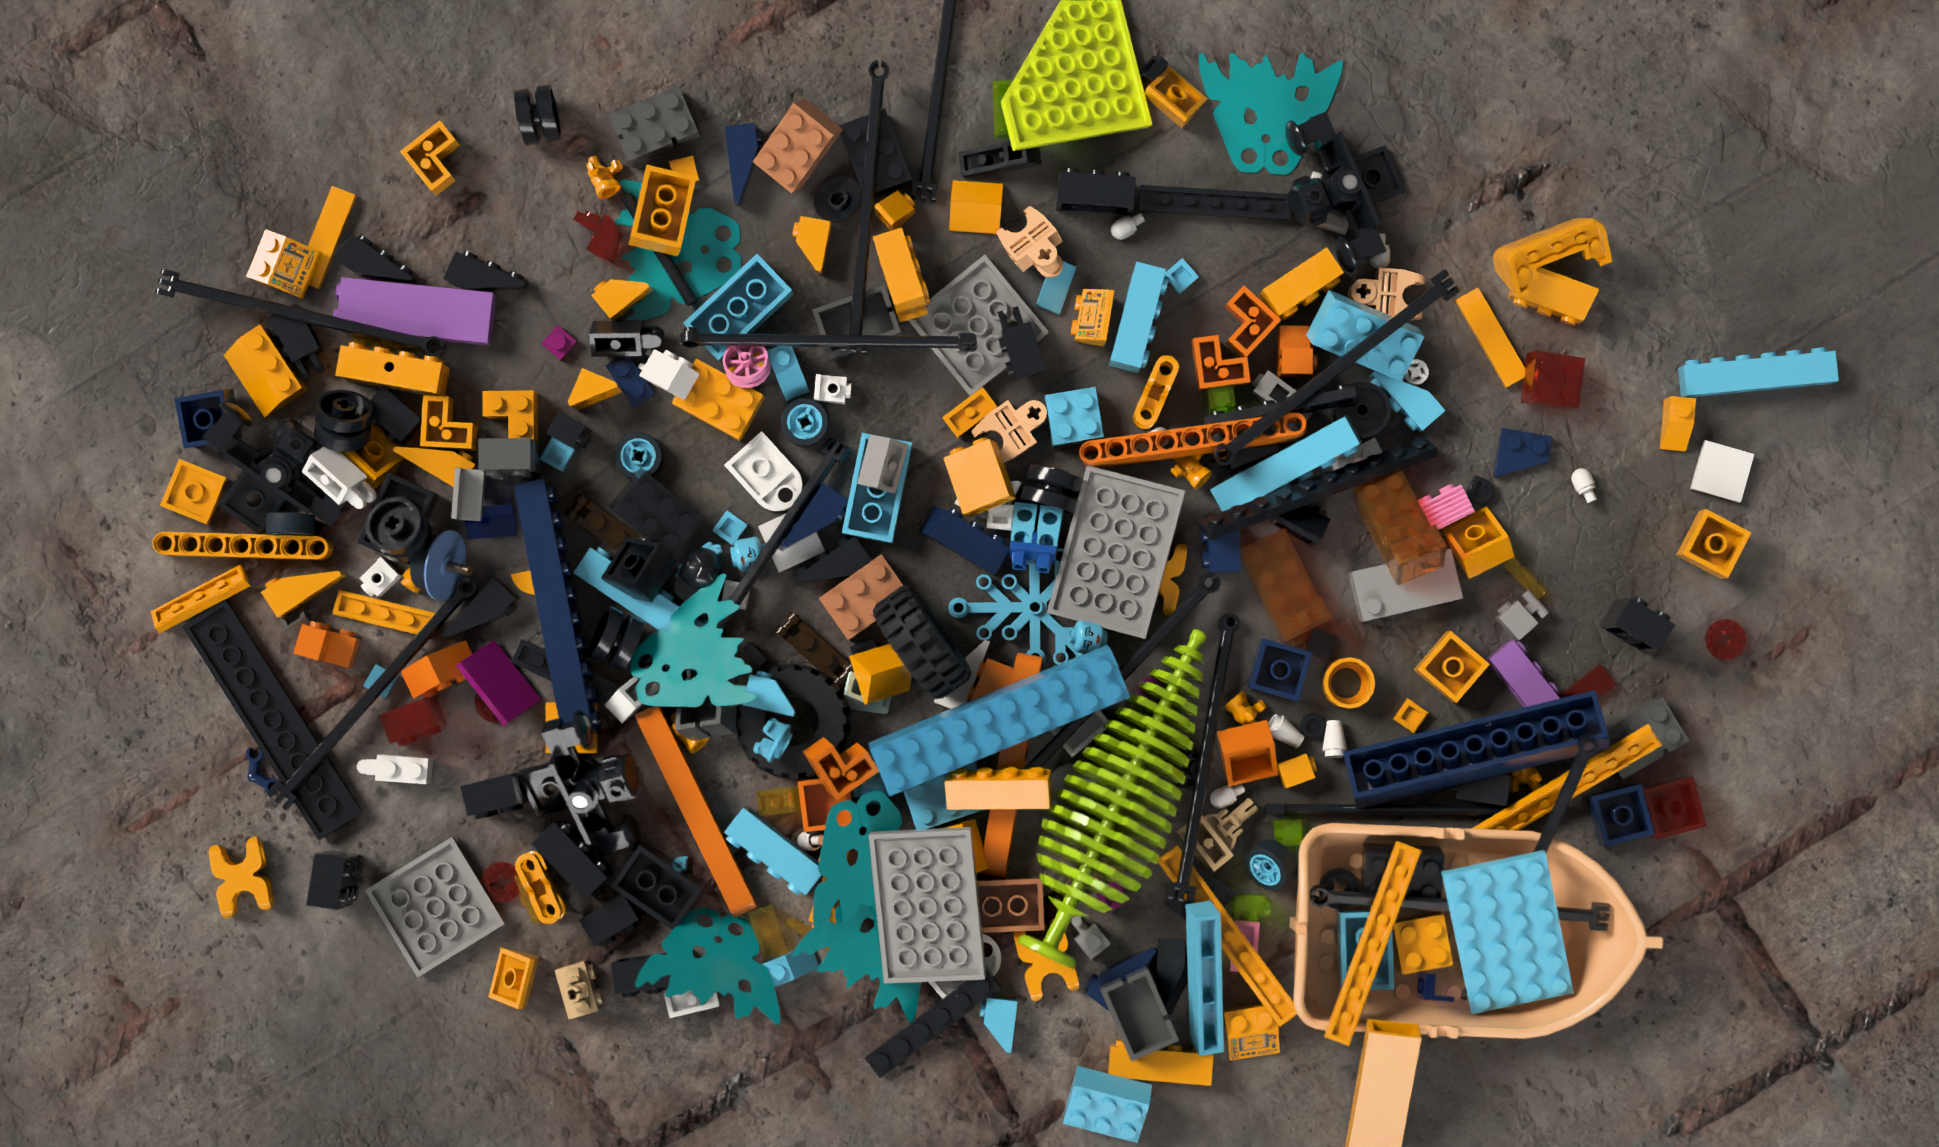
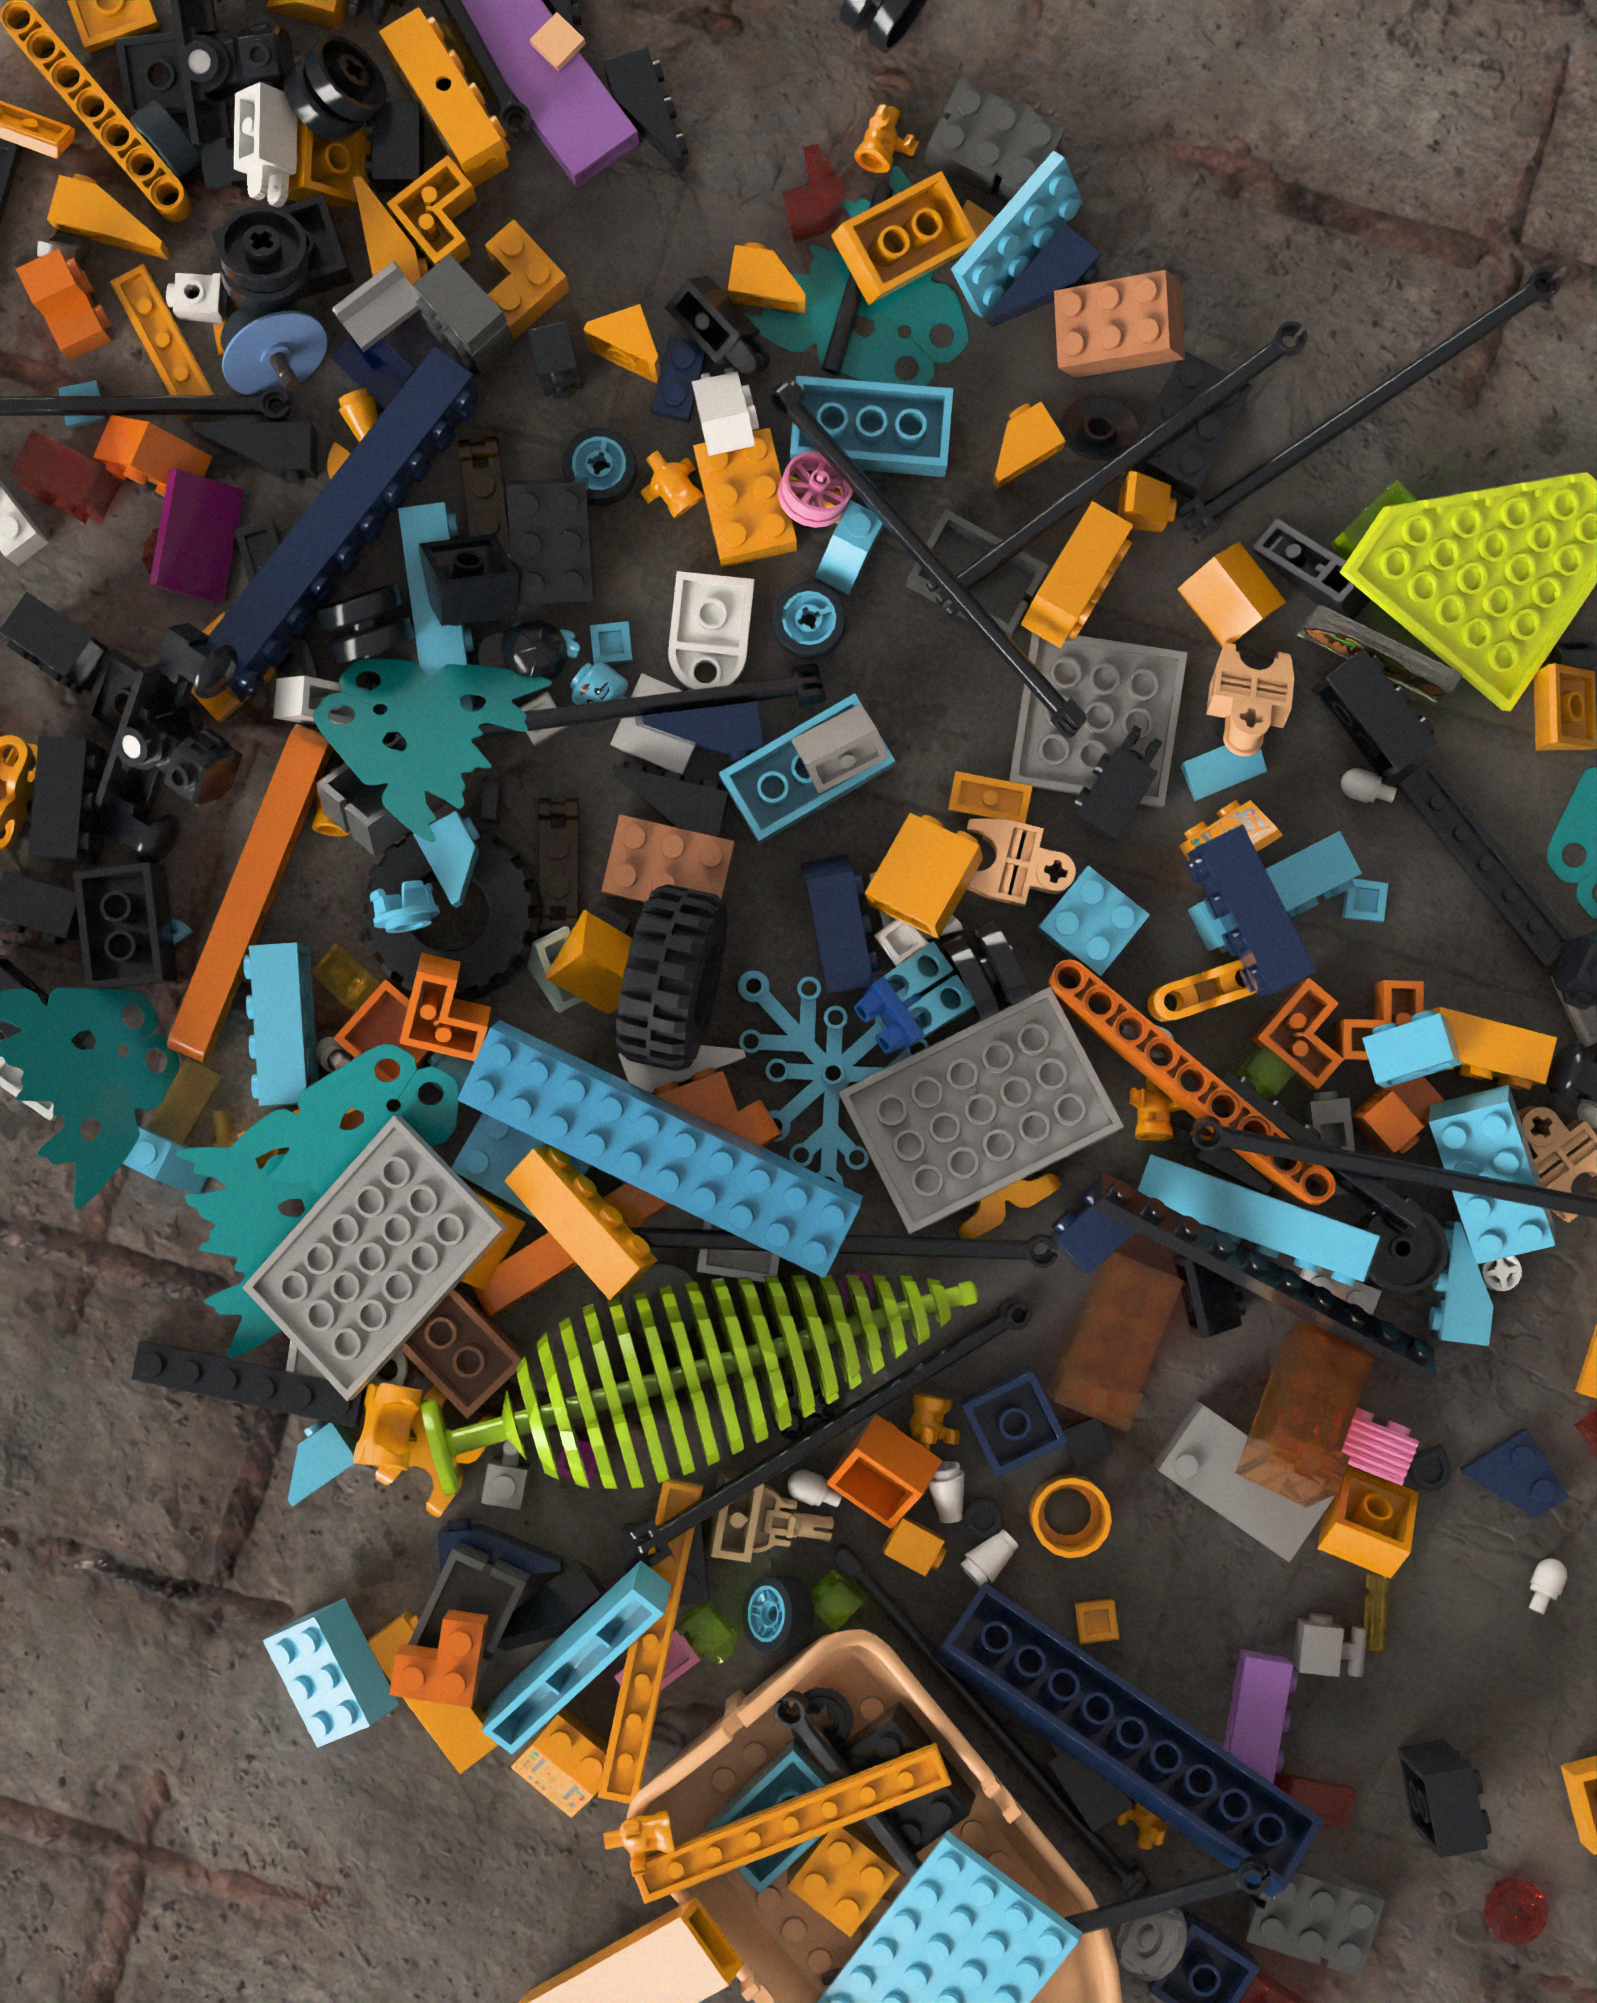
camera: 45 degrees right, 0 degrees up
medium azure tile [540,437,575,472] -> none
magenta plate [541,325,578,361] -> none
white brick [814,374,852,404] -> none
medium azure head [1068,620,1107,653] -> none
light orange brick [1413,631,1490,703] -> none
clear blue panel [1416,972,1455,1002] -> none
light orange tile [1471,724,1662,830] -> none
none -> light orange cone [338,388,379,443]
none -> light orange piece [352,1383,423,1471]
none -> orange brick [389,1609,489,1708]
none -> light nougat tile [530,12,586,71]
none -> light orange piece [603,1809,675,1877]
none -> light orange piece [640,450,704,519]
none -> medium azure plate [951,151,1083,319]
none -> light grey tile [1117,1908,1187,1982]
none -> dark blue brick [1186,824,1317,997]
none -> clear tile [1296,605,1462,703]
none -> medium azure brick [1362,1010,1462,1088]

